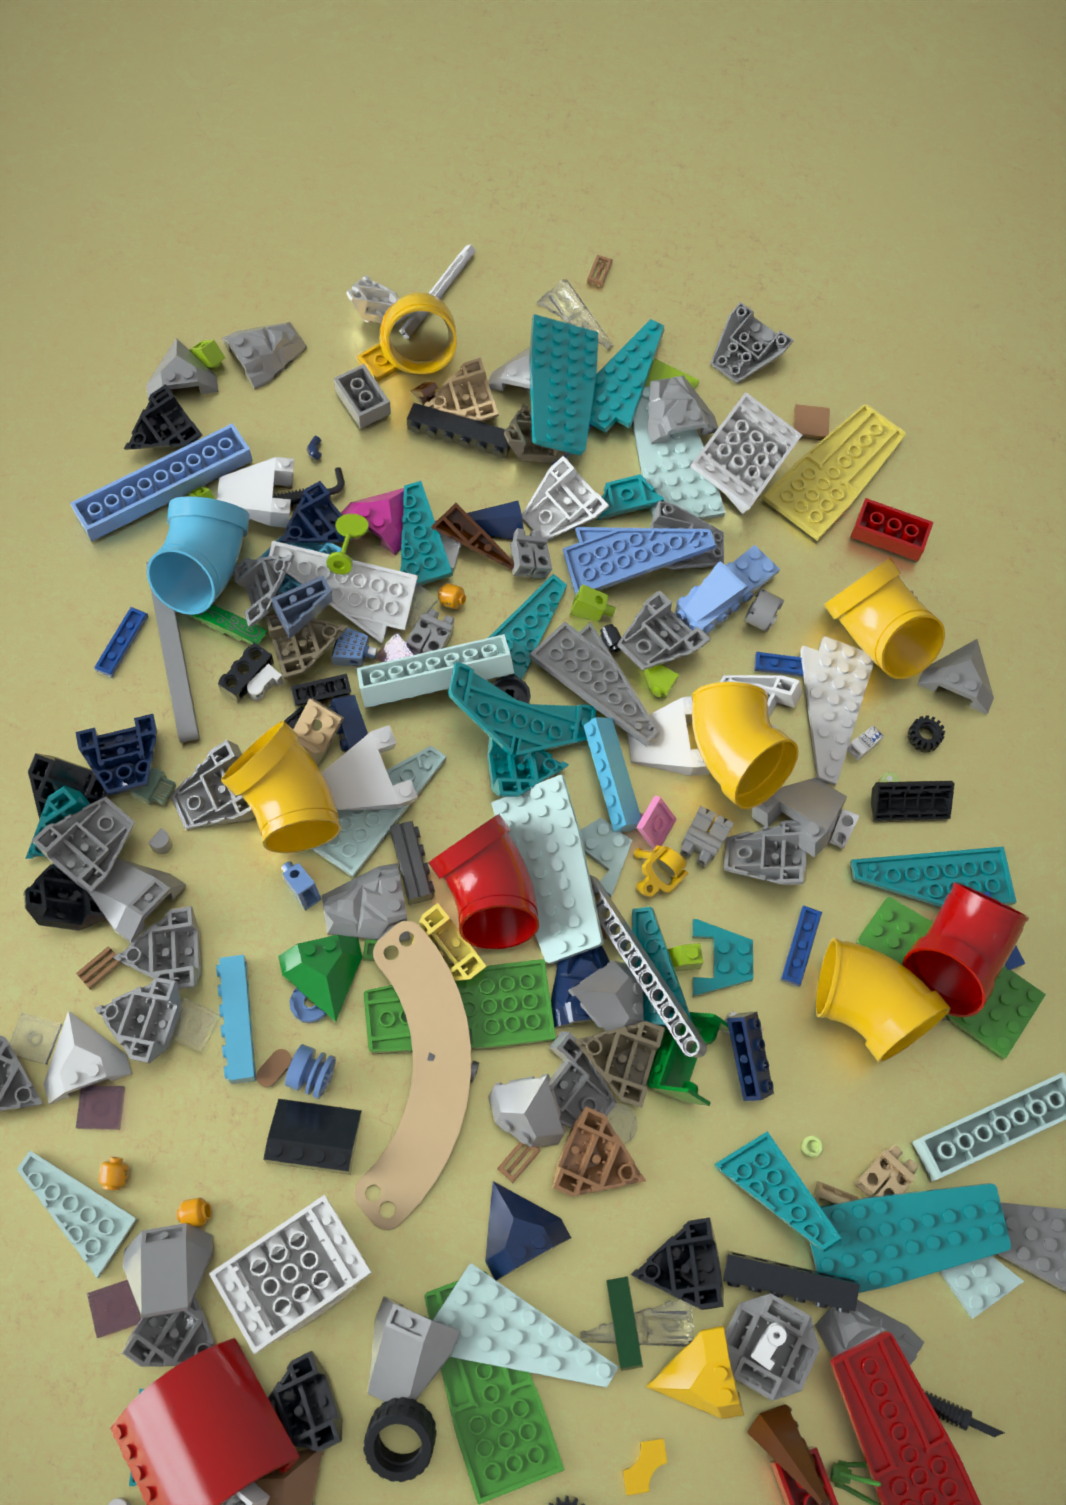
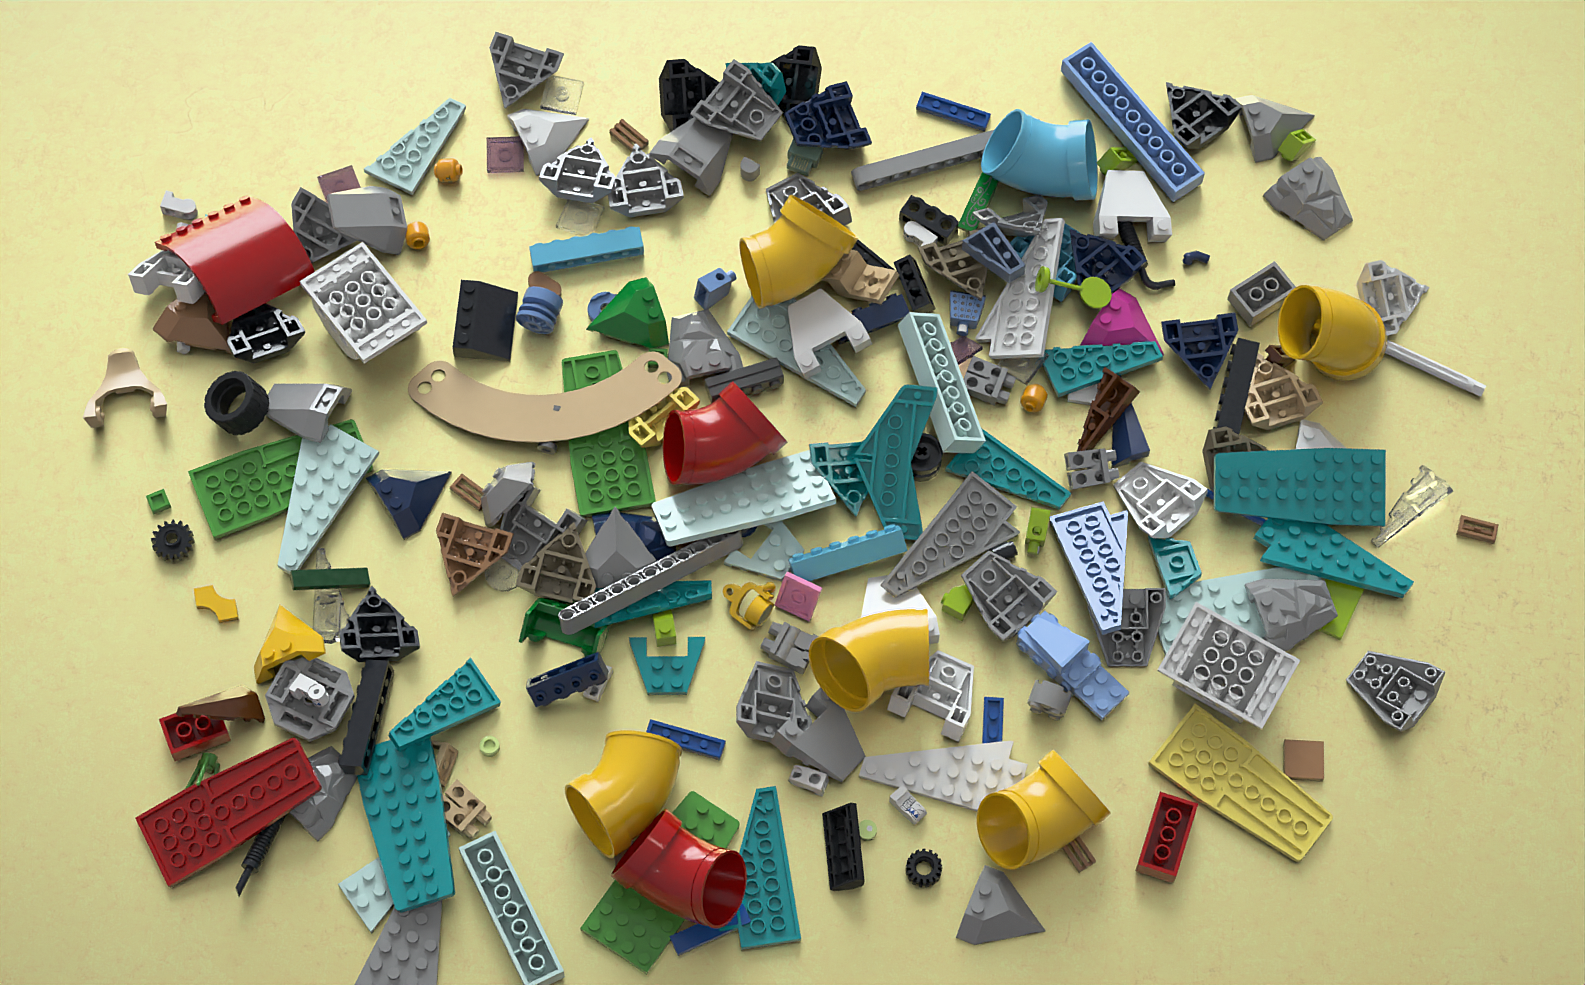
camera: 90 degrees right, 0 degrees up
none -> dark blue wedge [1161,313,1238,390]

